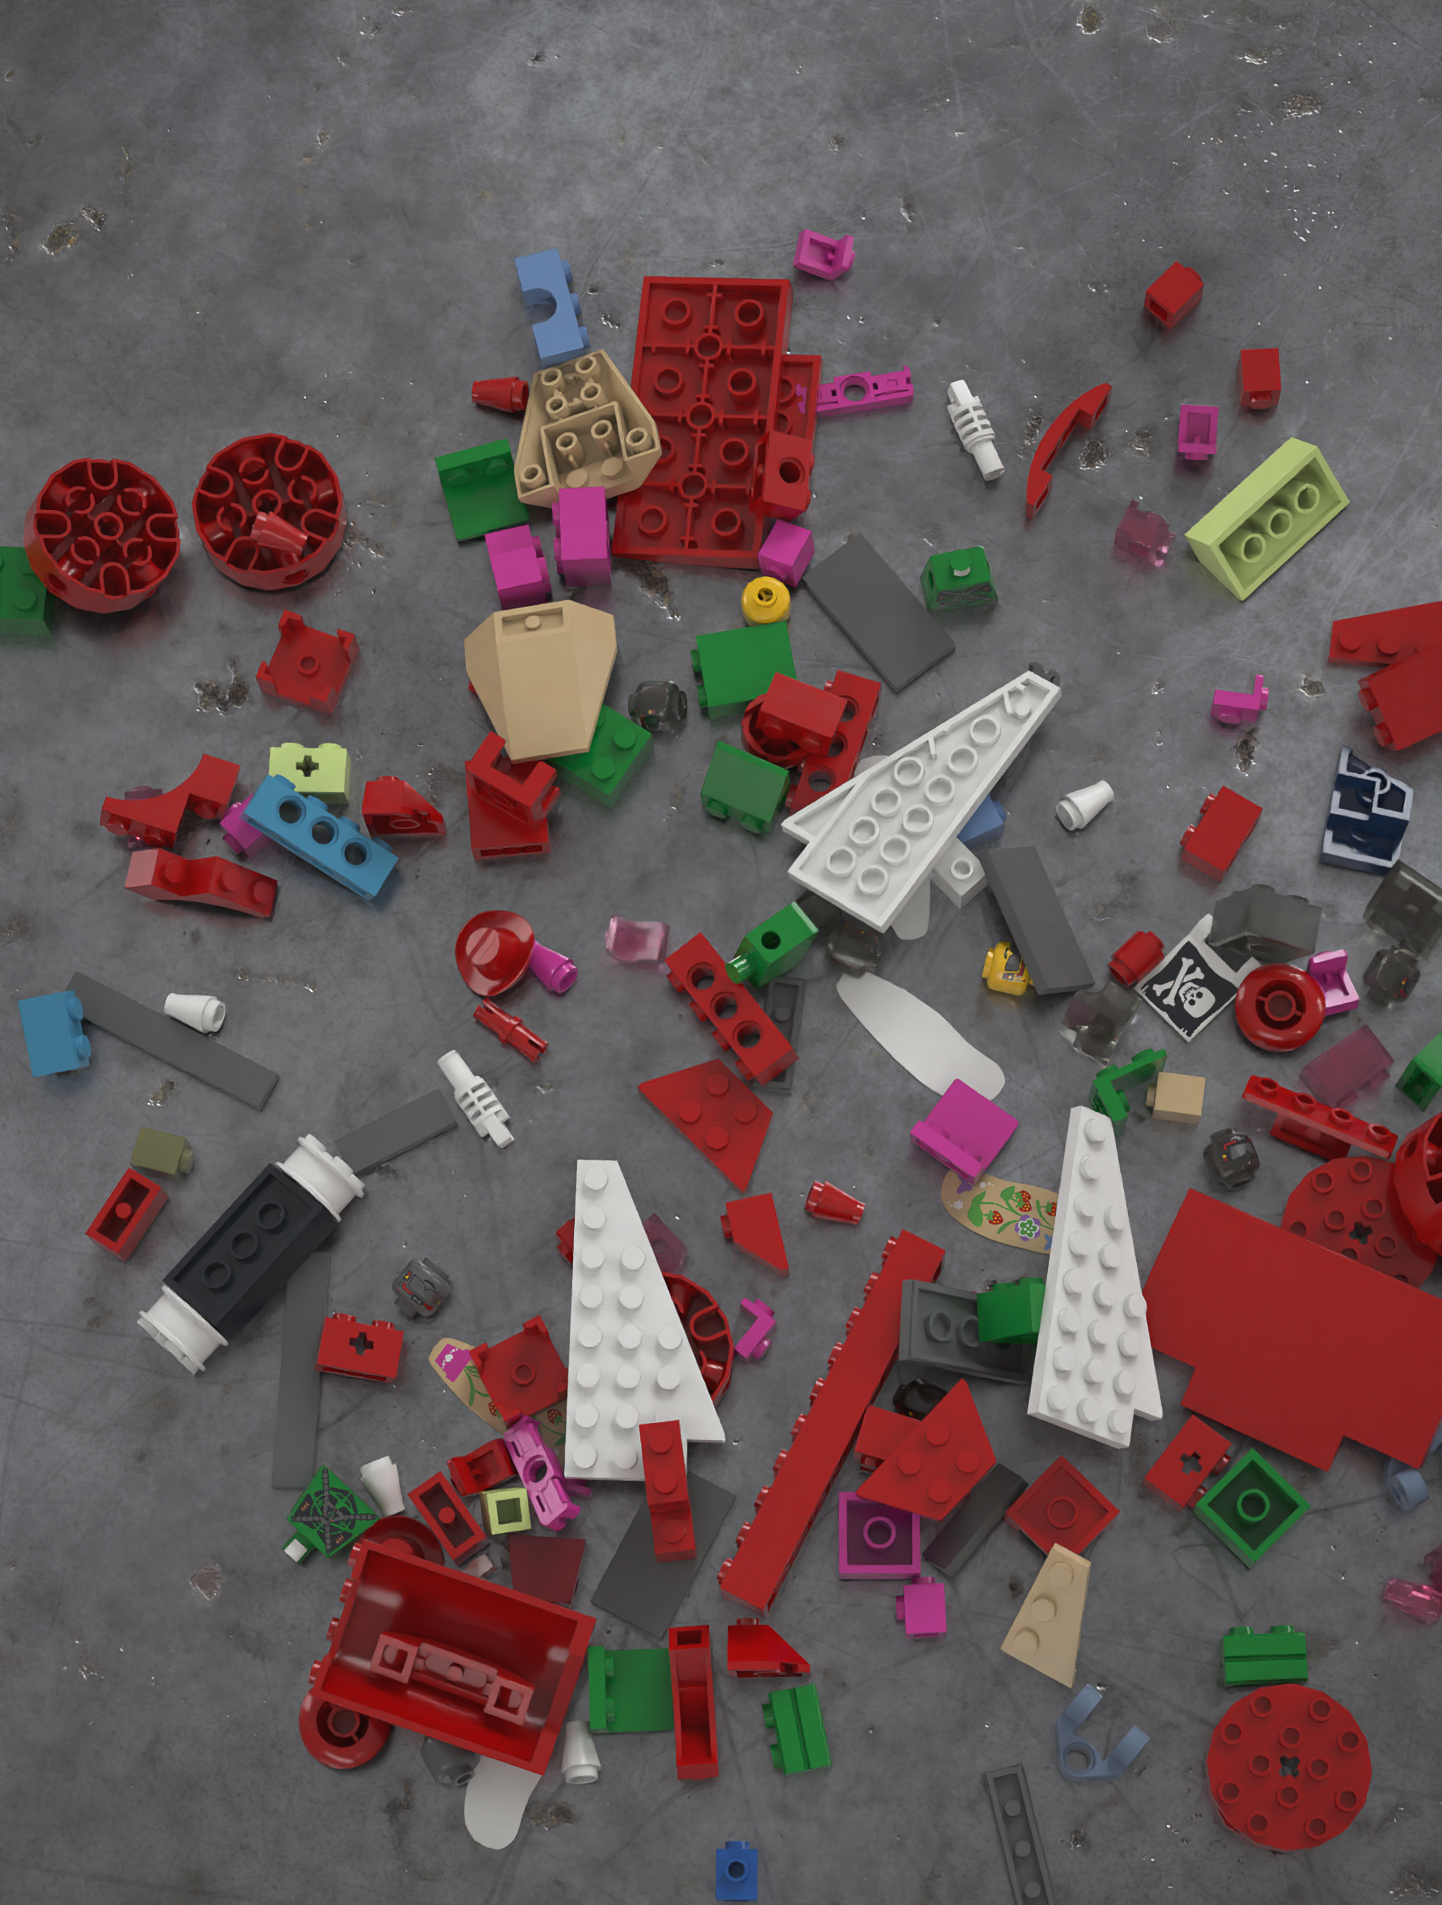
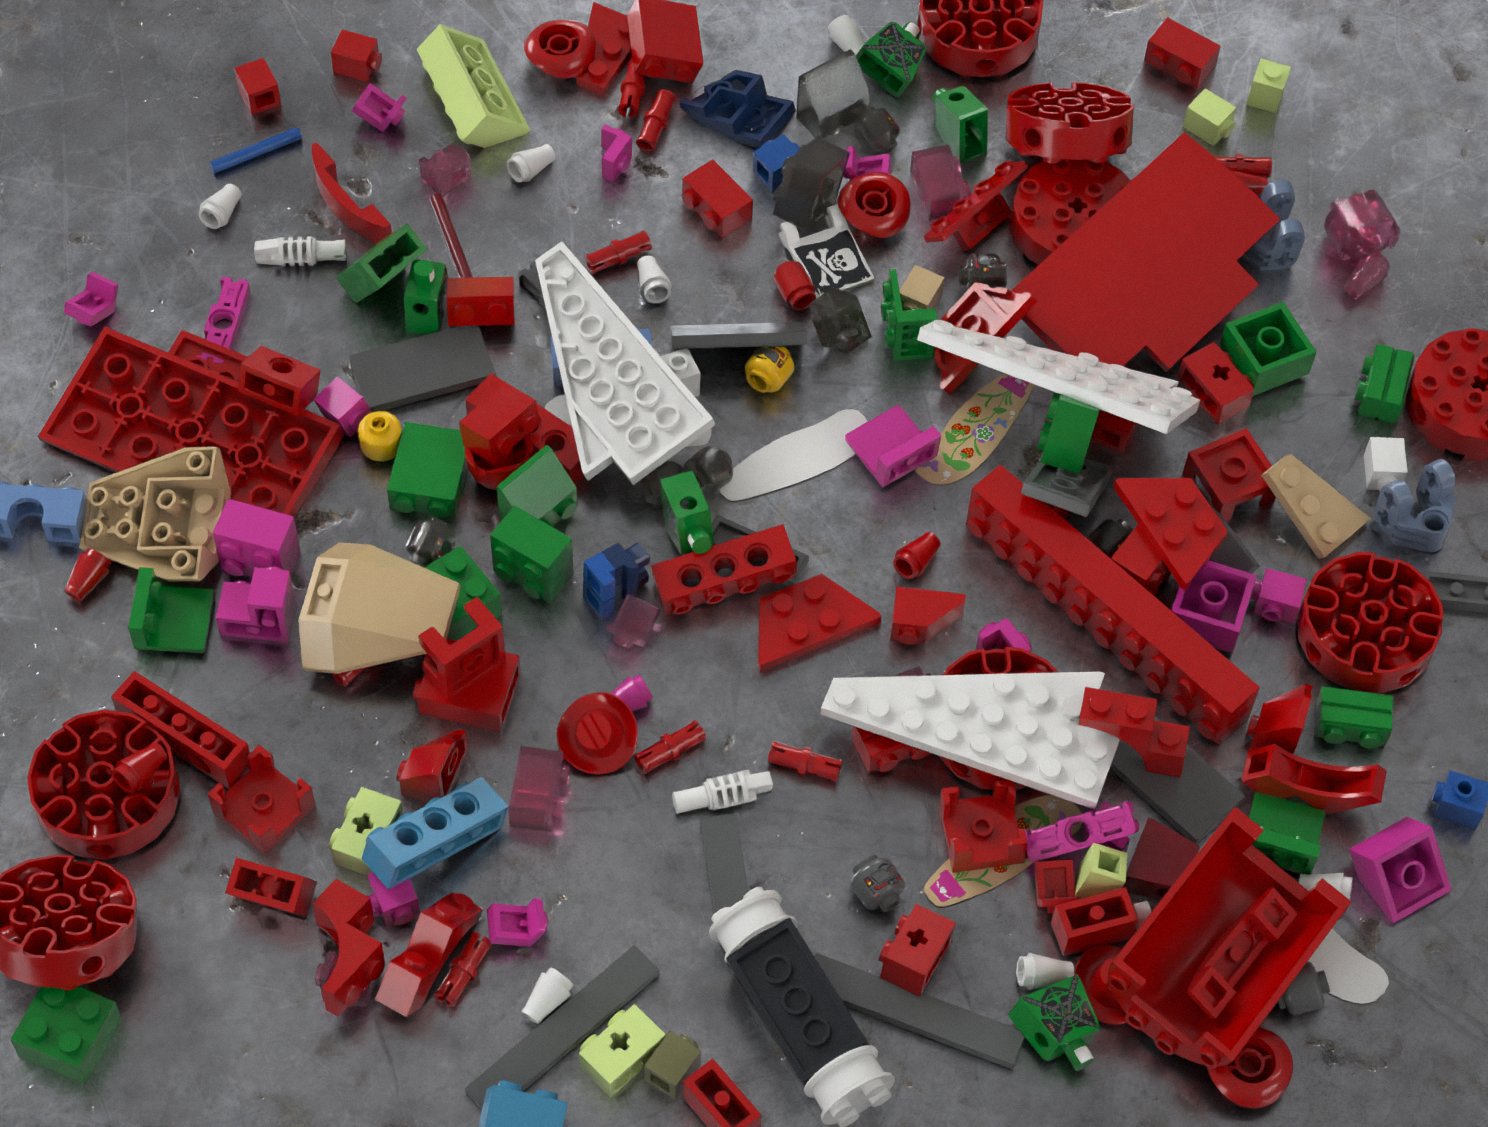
camera: 80 degrees left, 15 degrees down
none -> red brick [111,671,250,789]
none -> white cone [198,183,242,229]
none -> blue bar [209,127,302,174]
none -> red brick [225,857,317,917]
none -> green brick [335,223,428,303]
none -> dark red bar [430,193,473,278]
none -> red pin [434,932,492,1007]
none -> red brick [446,277,515,326]
none -> dark pink bracket [487,898,548,947]
none -> green brick [490,505,574,604]
none -> white cone [507,144,556,182]
none -> clear pink brick [508,746,570,832]
none -> red hat [523,19,596,78]
none -> yellowish green brick [579,1004,666,1098]
none -> hips [583,542,650,621]
none -> red pin [584,230,652,274]
none -> red pin [618,59,646,118]
none -> red pin [636,89,676,152]
none -> blue brick [753,134,804,192]
none -> red pin [767,741,843,782]
none -> red wing [934,282,1038,395]
none -> red brick [1298,552,1443,693]
none -> dark pink slope [1349,817,1452,923]
none -> white brick [1364,437,1408,491]

